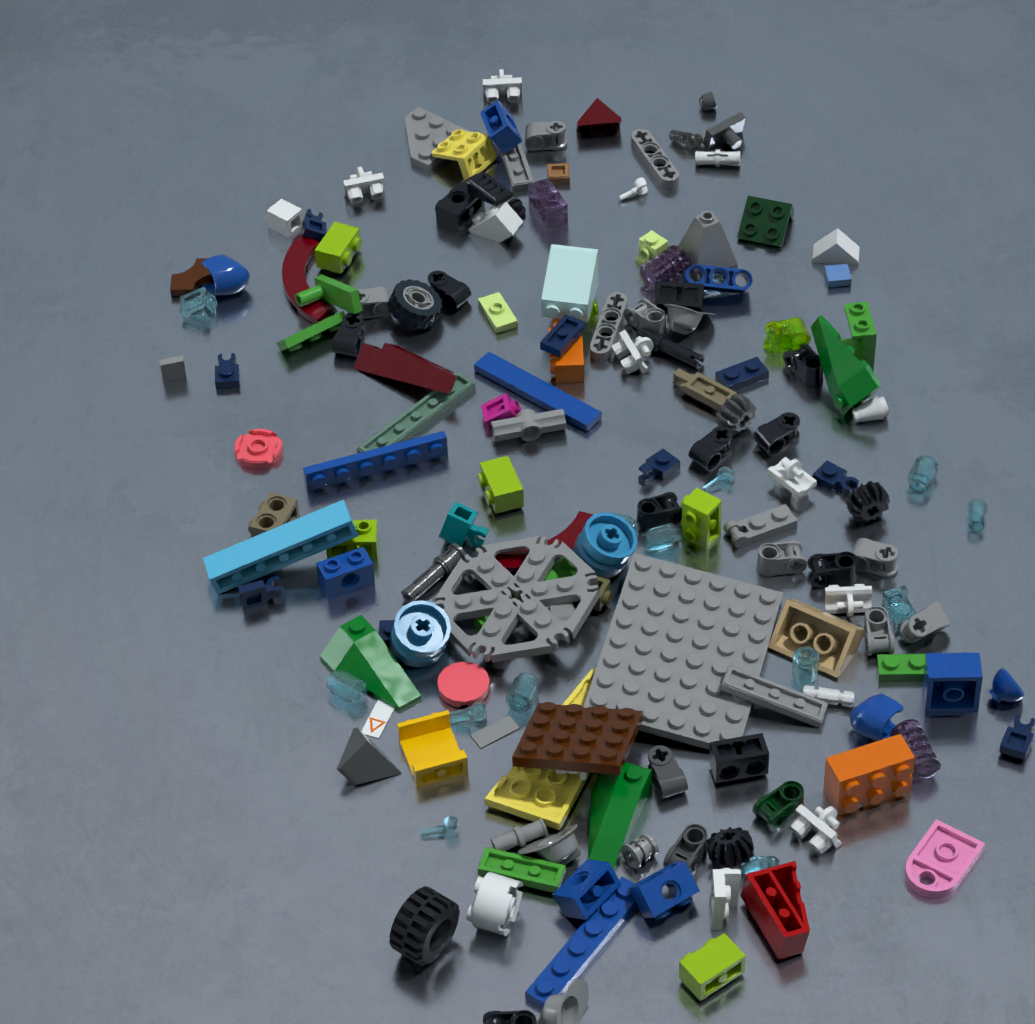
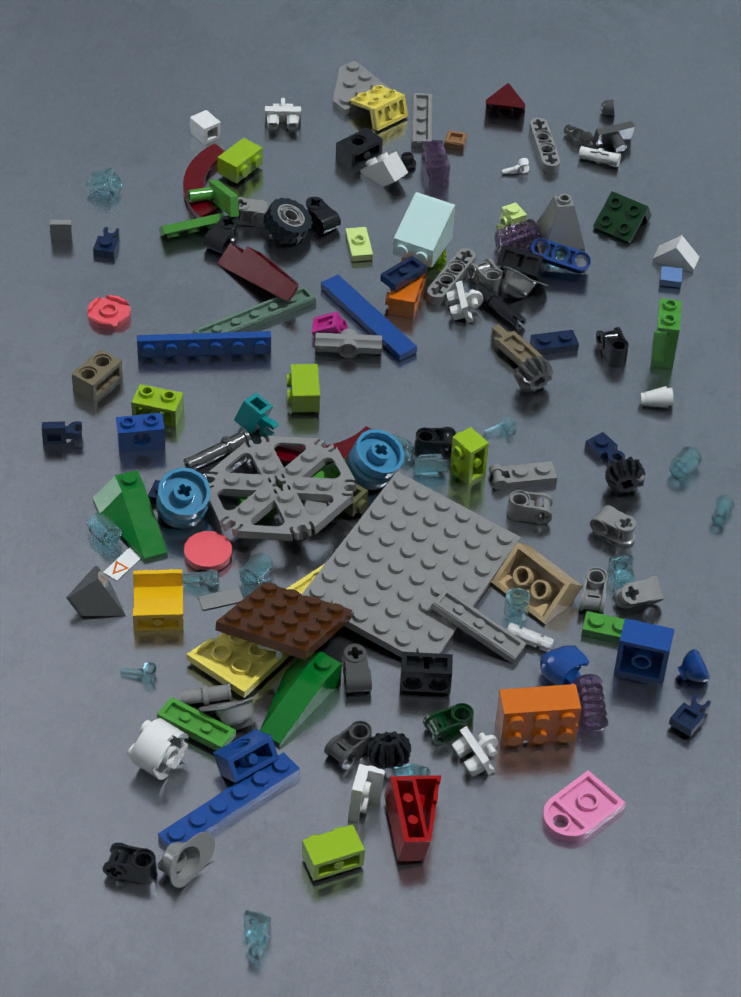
camera: 10 degrees right, 0 degrees up
reddish brown tile [170,258,214,296] -> none
blue piece [201,254,250,297] -> none
medium azure brick [203,499,359,594] -> none
dark blue plate [302,209,327,241] -> none
black tyre [389,886,460,966] -> none
black slope [466,171,514,206] -> none
blue brick [480,100,522,154] -> none
white hips [482,69,522,104] -> none
light grey piece [525,121,568,151] -> none
light grey bush [621,833,659,869] -> none
blue brick [629,861,700,920] -> none
dark blue plate [638,449,680,484] -> none
black piece [688,426,733,471] -> none
black piece [753,412,800,455] -> none
clear neon green piece [763,317,811,353] -> none
white hips [767,457,817,502] -> none
black piece [807,551,857,588] -> none
green wedge [811,315,882,416] -> none
white hips [825,584,872,617] -> none

